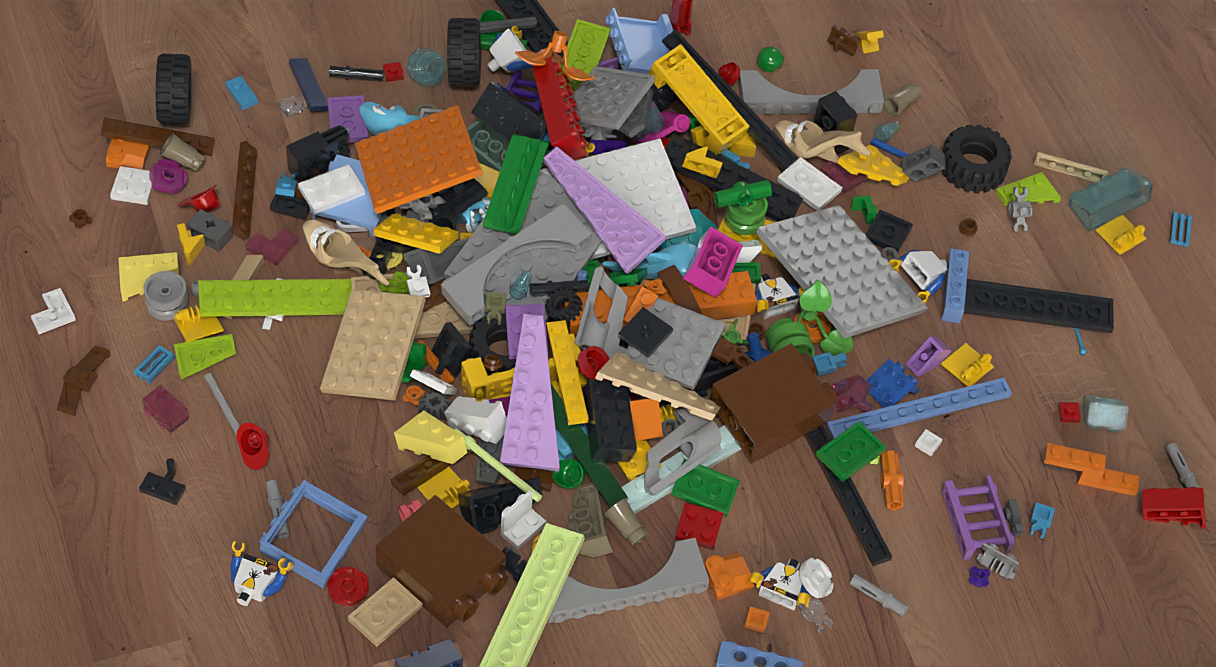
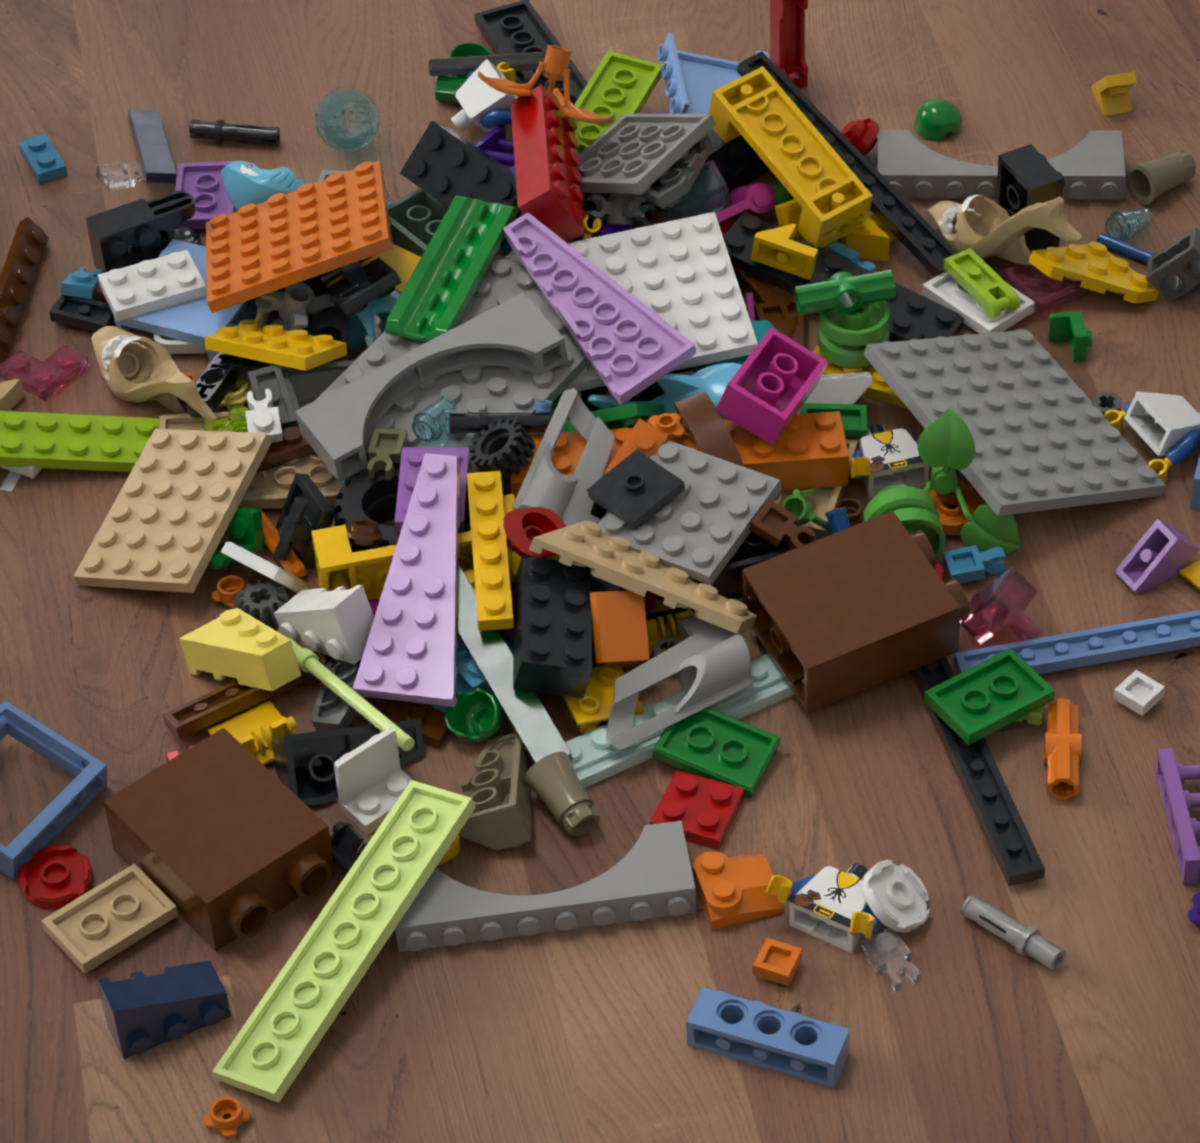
camera: 15 degrees right, 10 degrees down
red plate [383,62,404,82] -> none
black tyre [447,18,481,86] -> none
reddish brown hips [827,25,861,56] -> none
blue bracket [863,358,920,408] -> none
black plate [865,209,913,252] -> none
none -> lime plate [944,248,1020,319]

